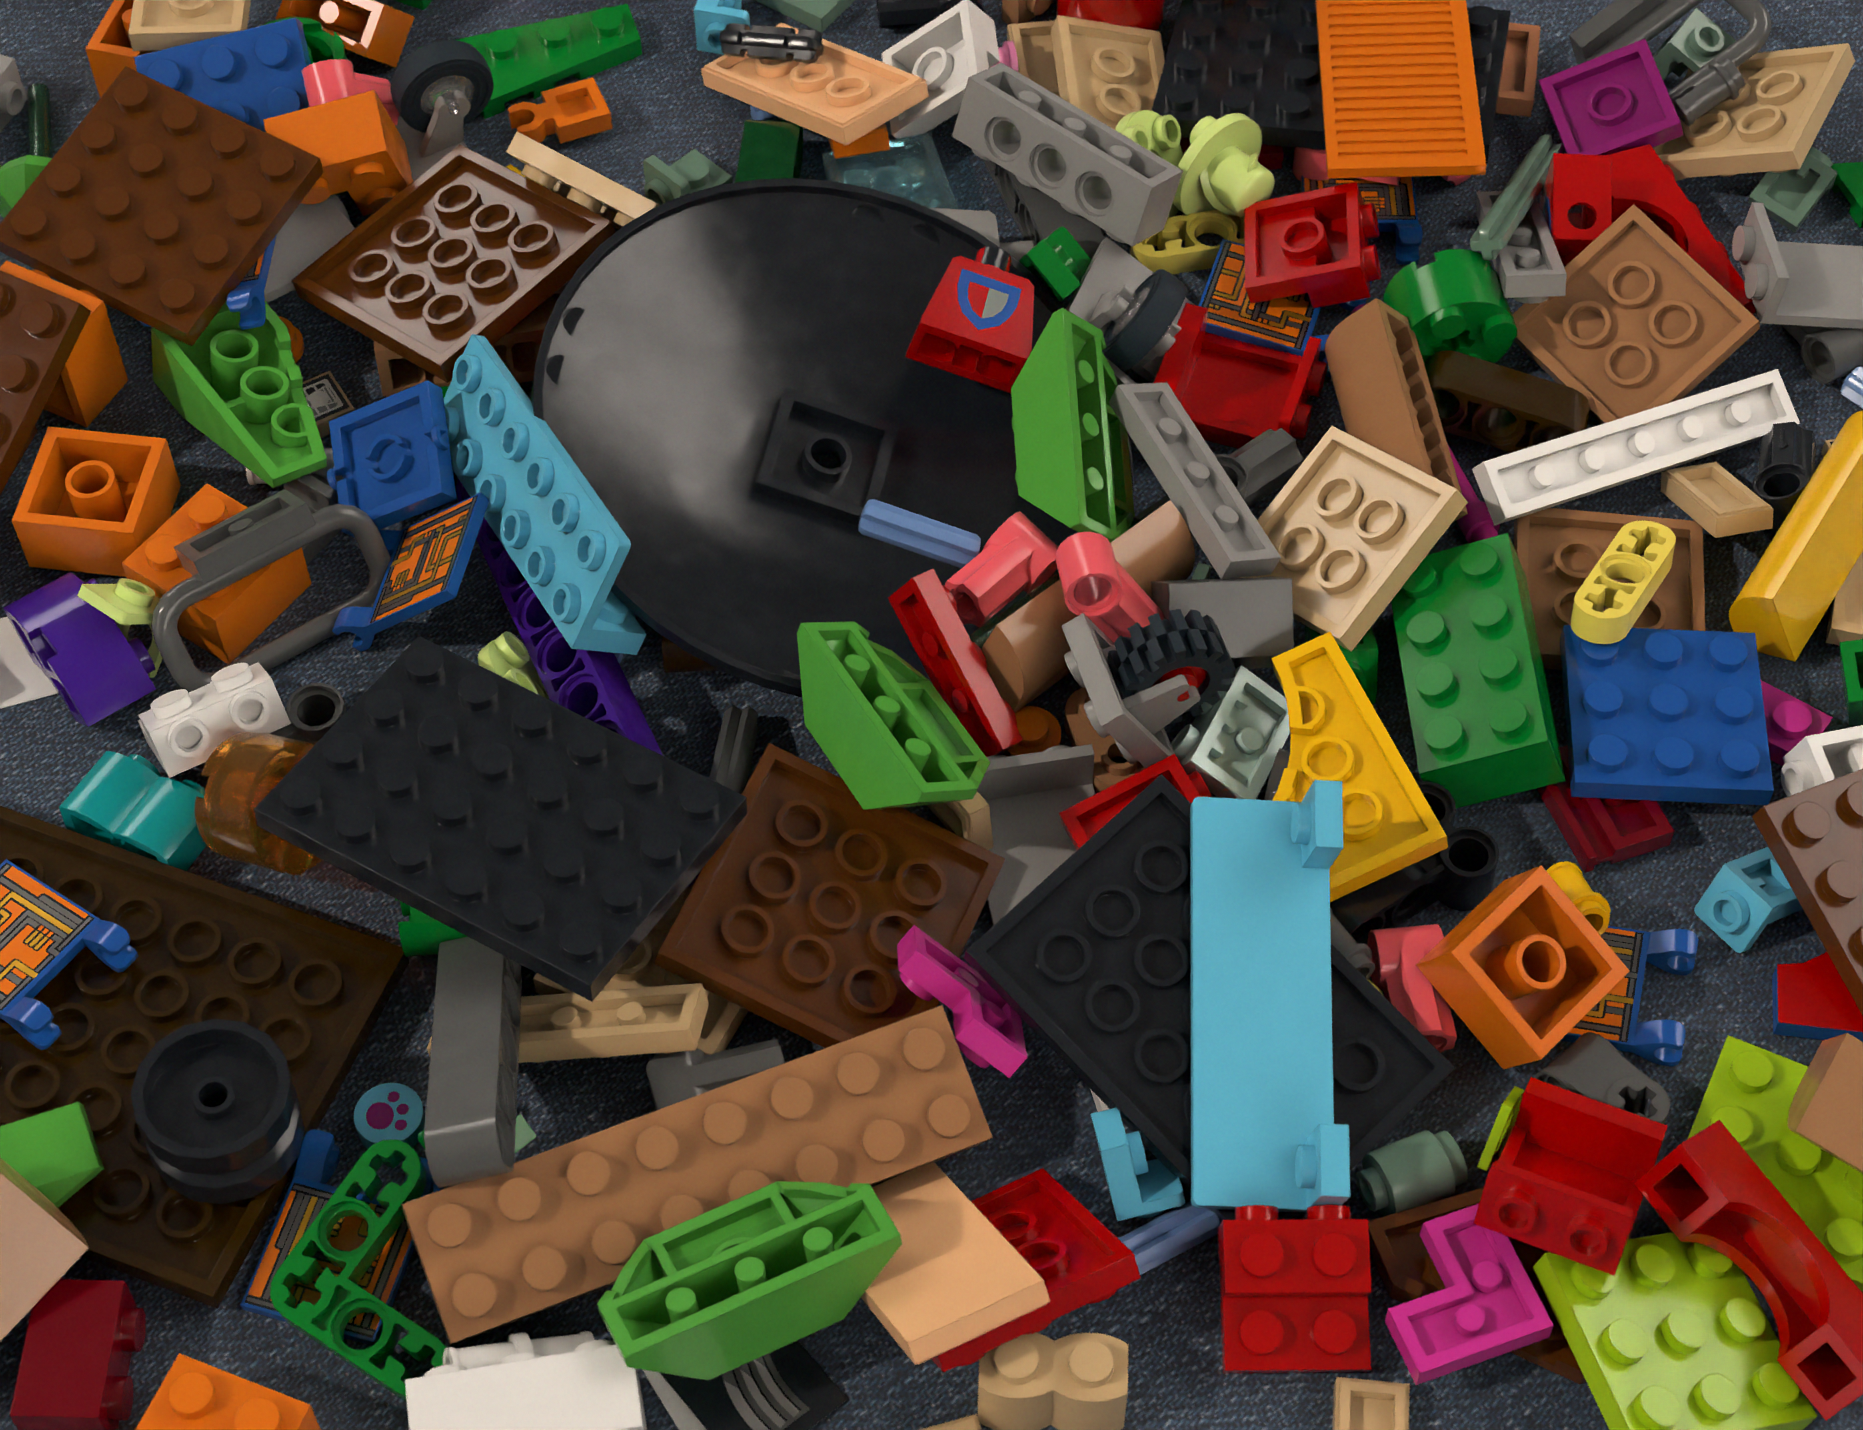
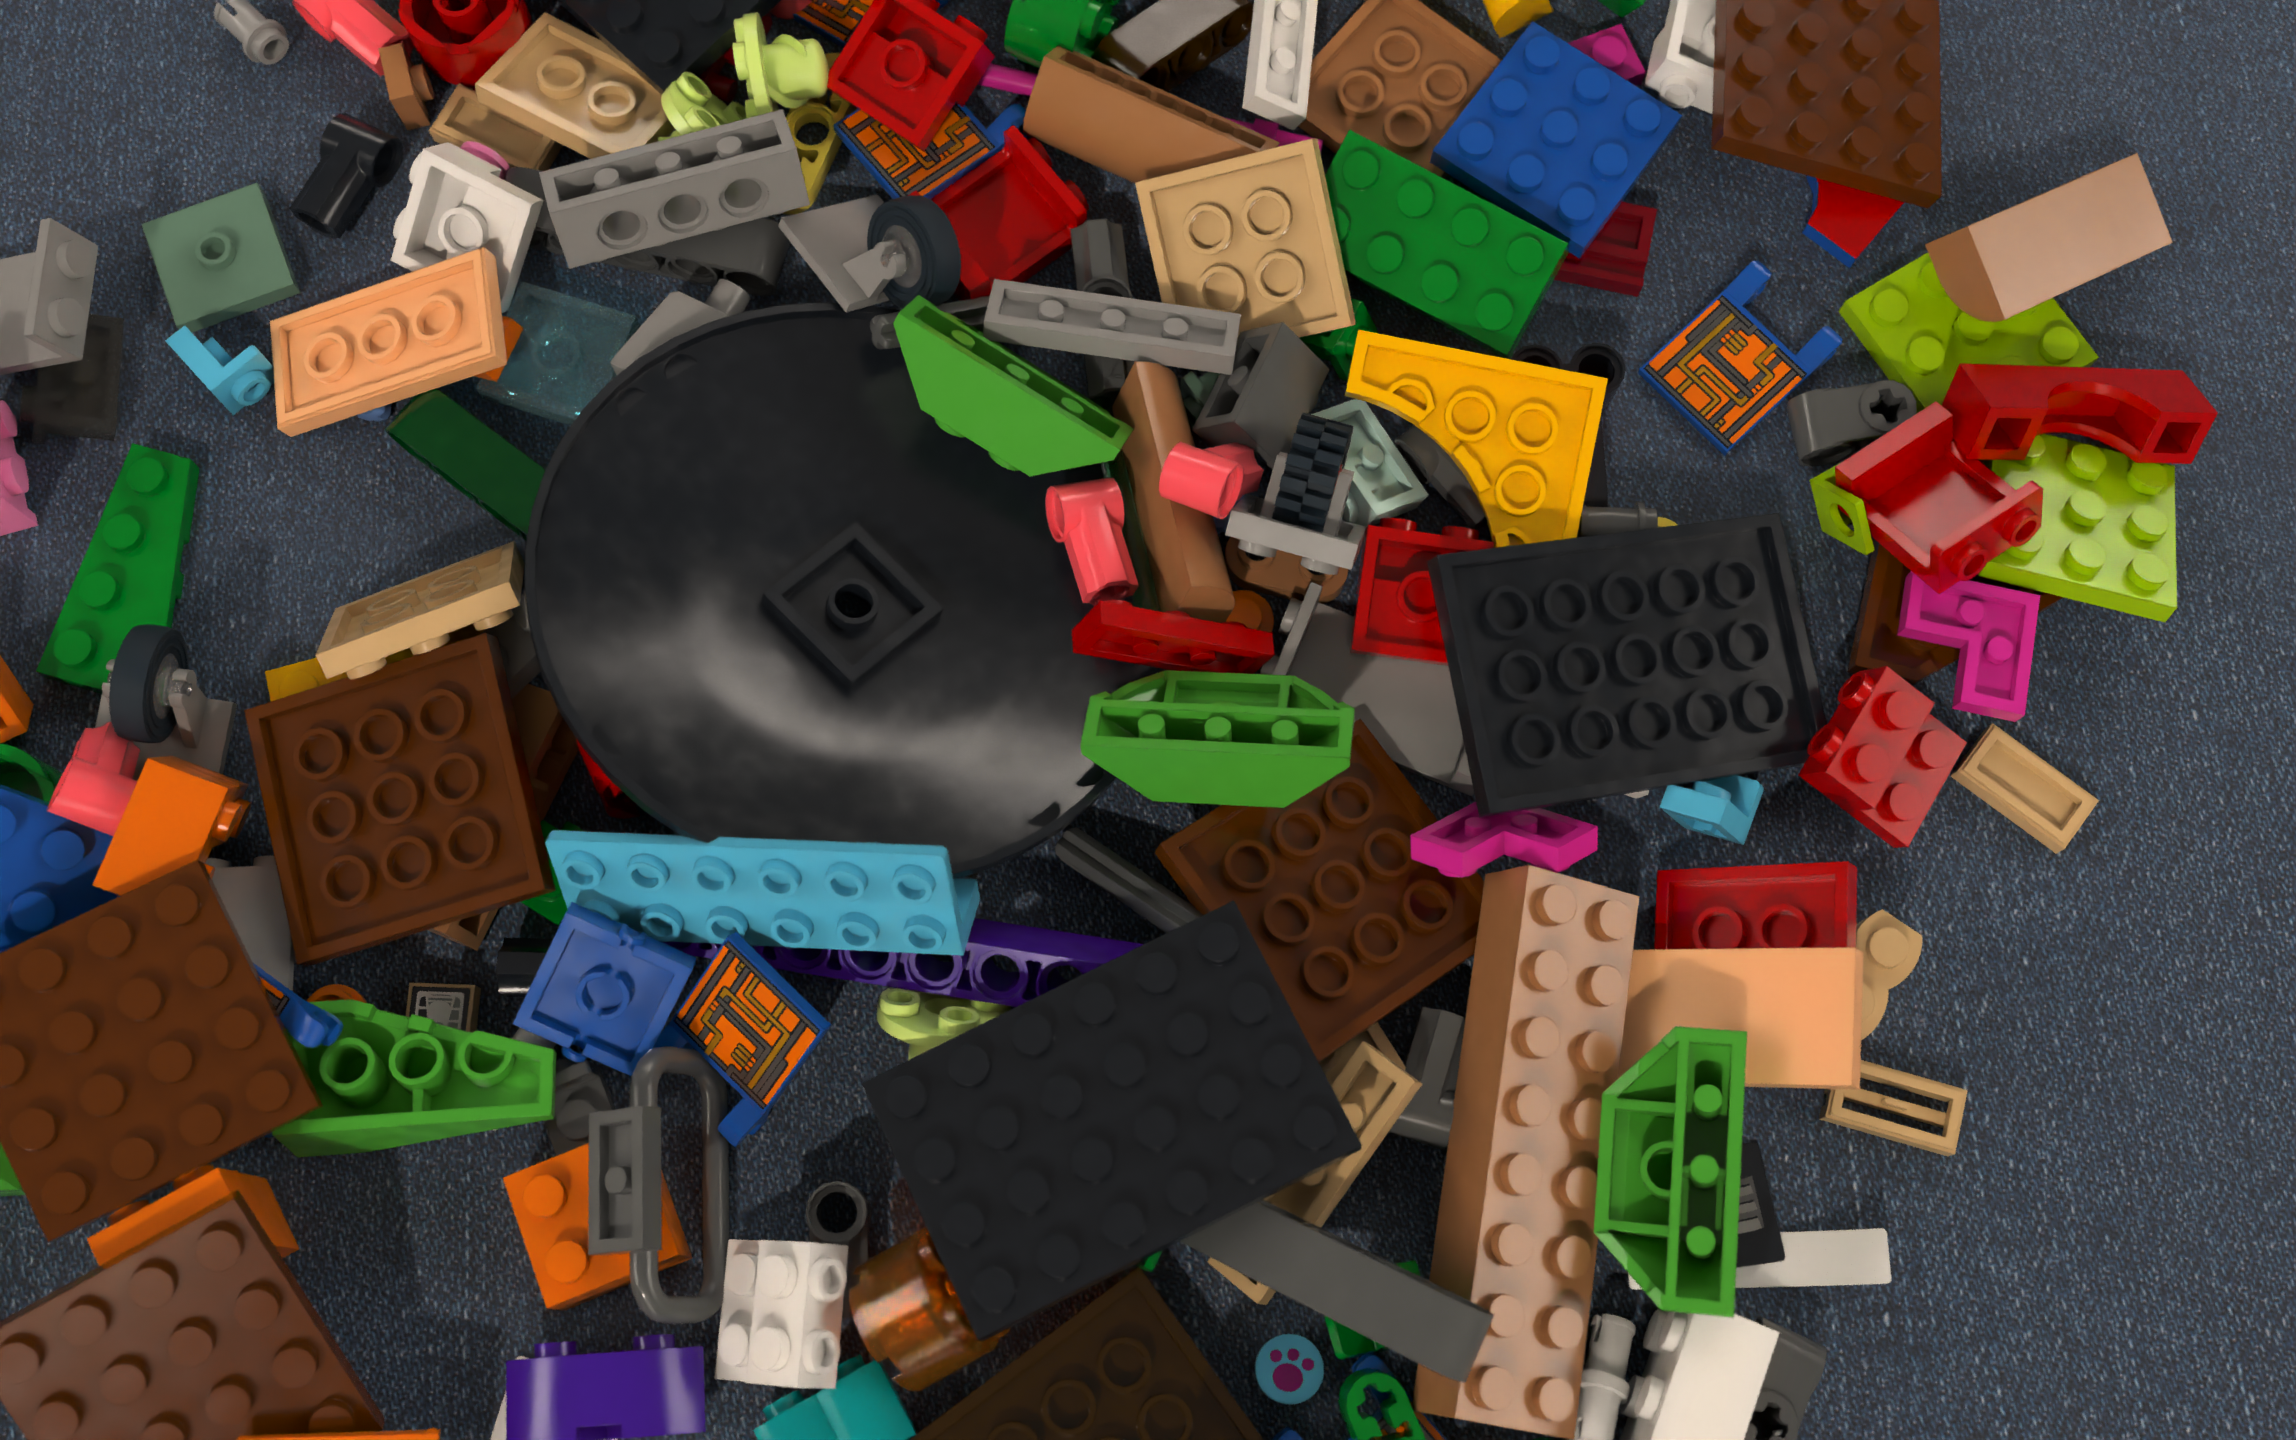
camera: 60 degrees left, 20 degrees up
orange brick [12,426,181,577] -> none
yellowish green bracket [77,578,179,678] -> none
orange plate [507,77,613,144] -> none
sand green bracket [643,149,733,205] -> none
black axle [719,23,824,63] -> none
medium blue axle [858,499,981,568] -> none
red torso [905,246,1034,393] -> none
green bracket [1019,227,1091,302] -> none
medium blue axle [1118,1200,1221,1275] -> none
medium azure bracket [1190,780,1350,1213] -> none
sand green brick [1356,1130,1468,1216] -> none
coral piece [1368,924,1457,1053] -> none
orange brick [1416,865,1630,1070] -> none
yellow pin [1546,861,1611,936] -> none
light yellow beam [1571,521,1676,644] -> none
medium azure bracket [1694,847,1803,953] -> none

